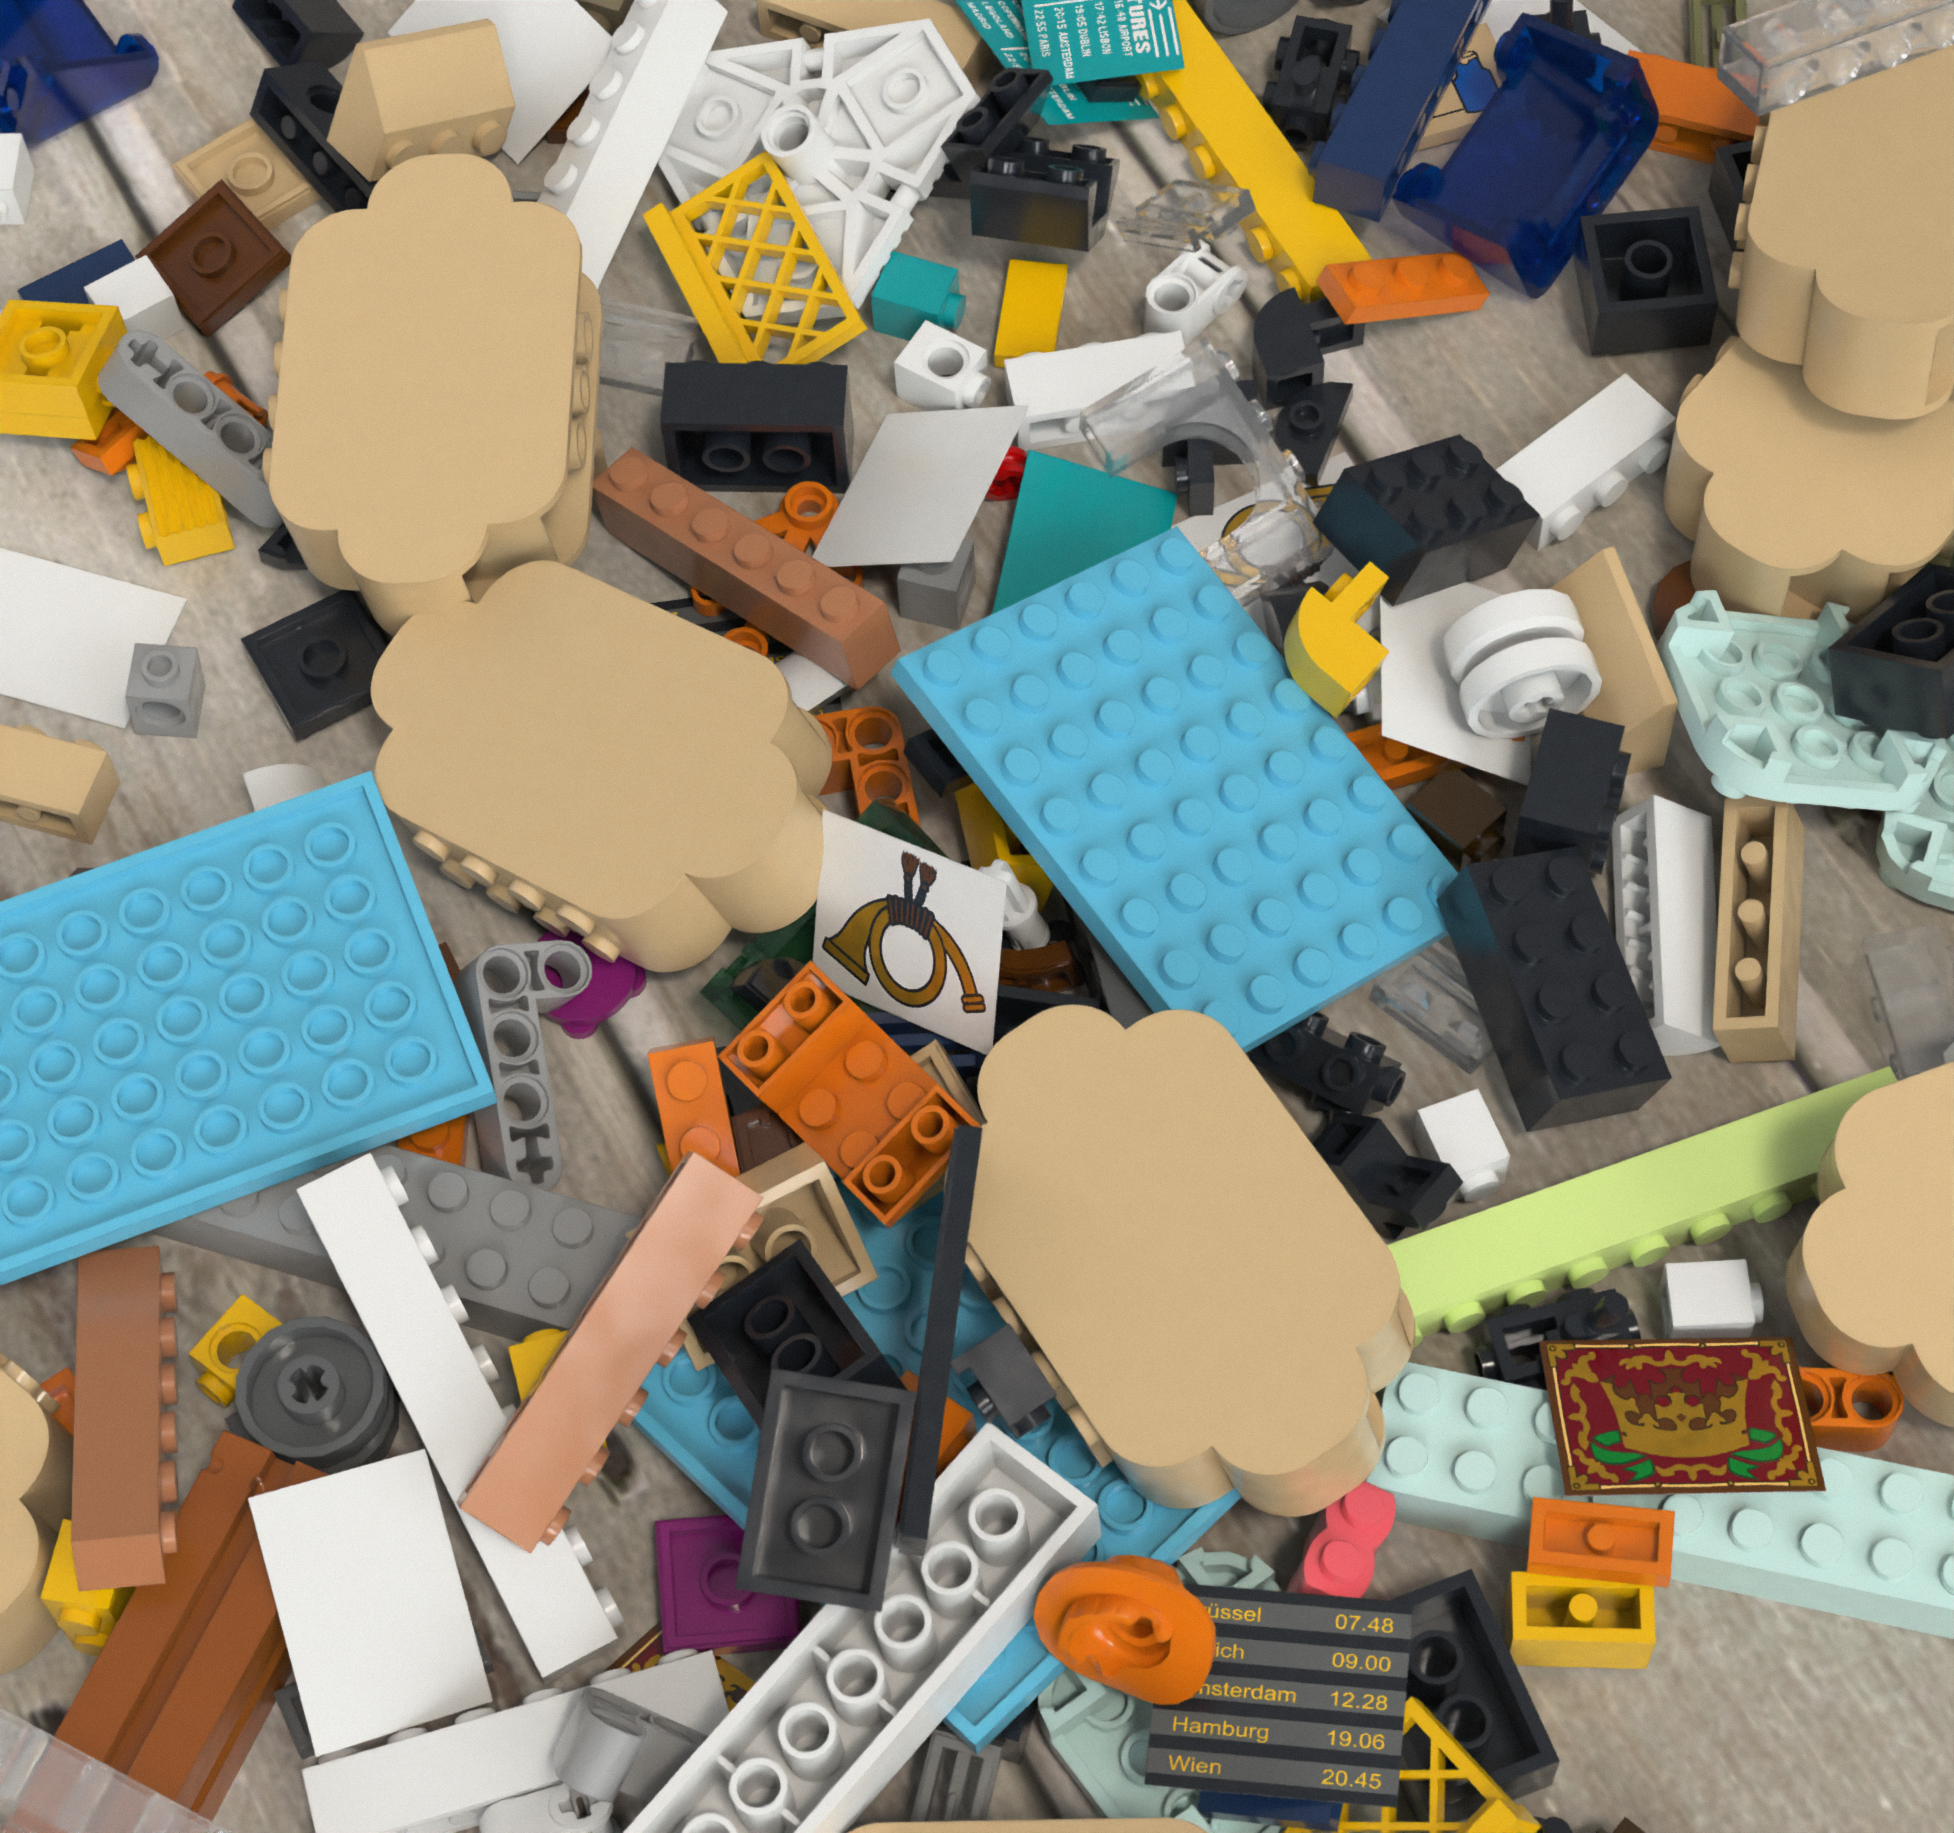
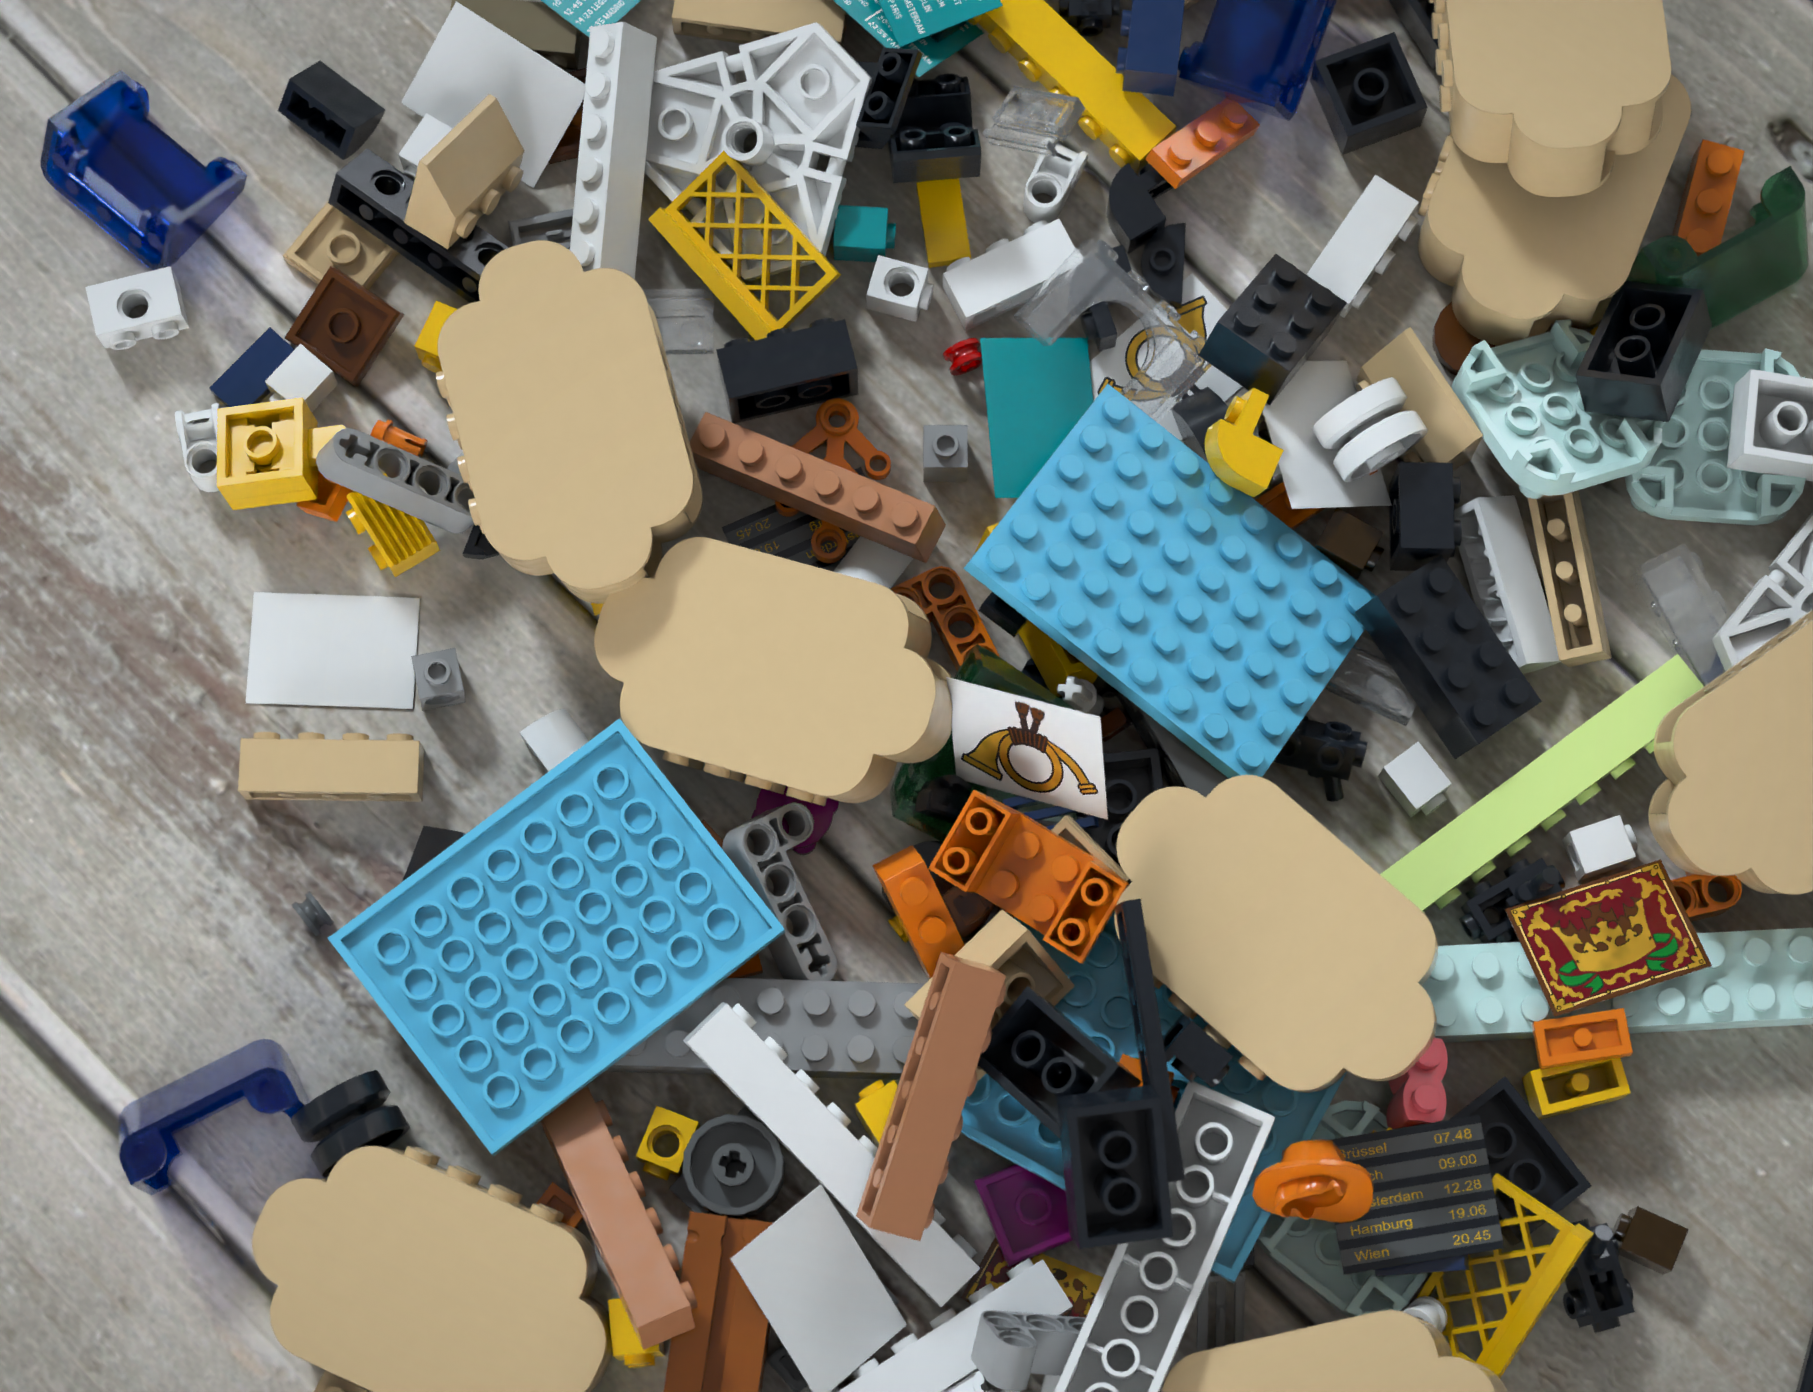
camera: 20 degrees left, 15 degrees up
black plate [241,590,387,741] -> none
white sticker [812,405,1030,567] -> none
black brick [1312,1111,1463,1239] -> none

